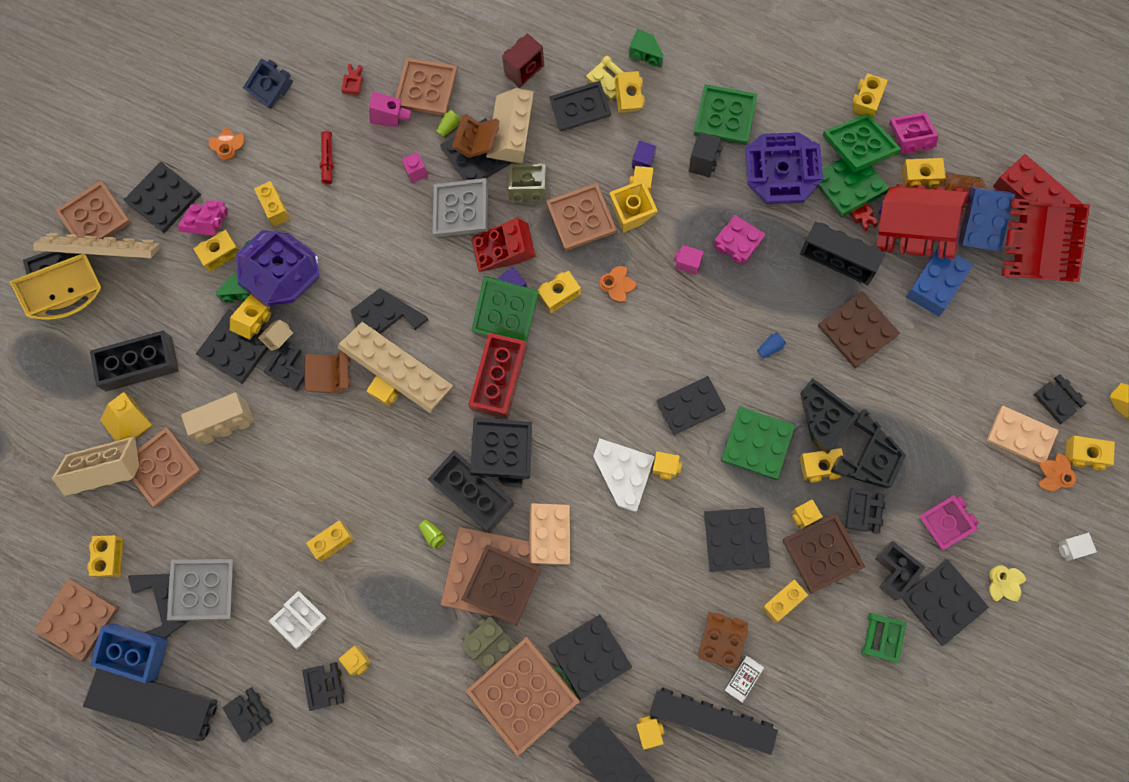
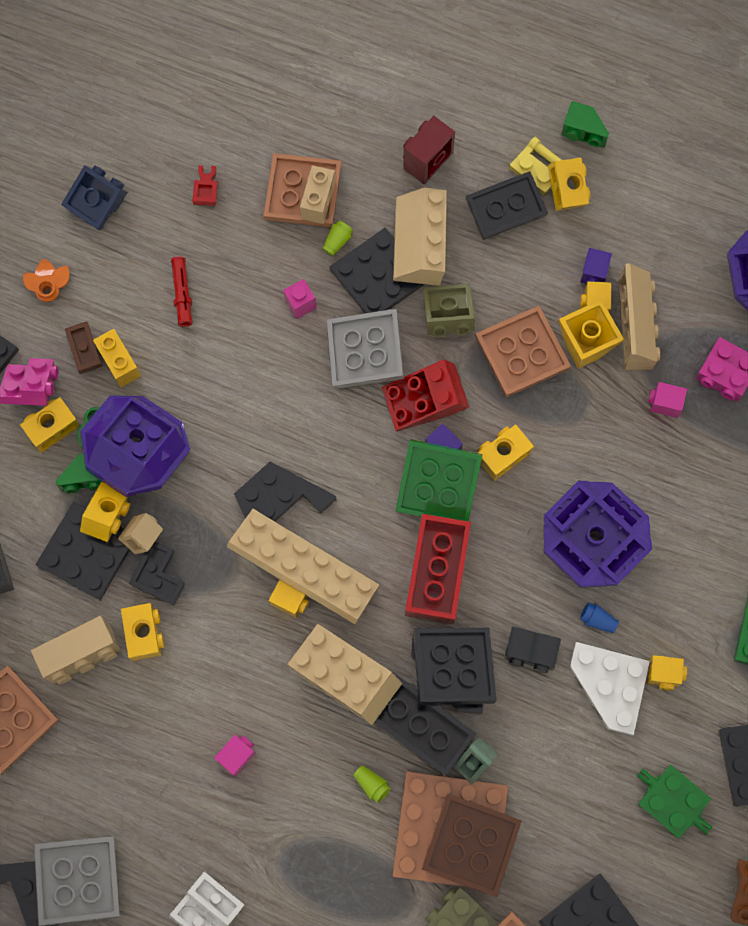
camera: 10 degrees left, 0 degrees up
dark orange bracket [304,351,351,394] -> none
yellow brick [306,520,355,562] -> none
dark pink torso [369,91,411,127] -> none
dark orange bracket [452,114,500,158] -> none
light nougat plate [529,503,570,565] -> none
orange plate [599,266,637,302] -> none
black plate [656,376,726,435] -> none
black brick [689,132,723,178] -> none
green plate [694,84,758,145] -> none
none -> reddish brown plate [65,321,103,374]
none -> yellow brick [121,603,165,661]
none -> dark pink brick [215,735,256,777]
none -> tan brick [287,624,402,725]
none -> tan brick [300,165,336,224]
none -> sand green slope [453,738,498,784]
none -> black brick [504,627,561,673]
none -> dark purple piece [543,480,652,588]
none -> blue cone [580,602,619,634]
none -> tan slope [618,263,660,370]
none -> green plate [636,764,713,839]

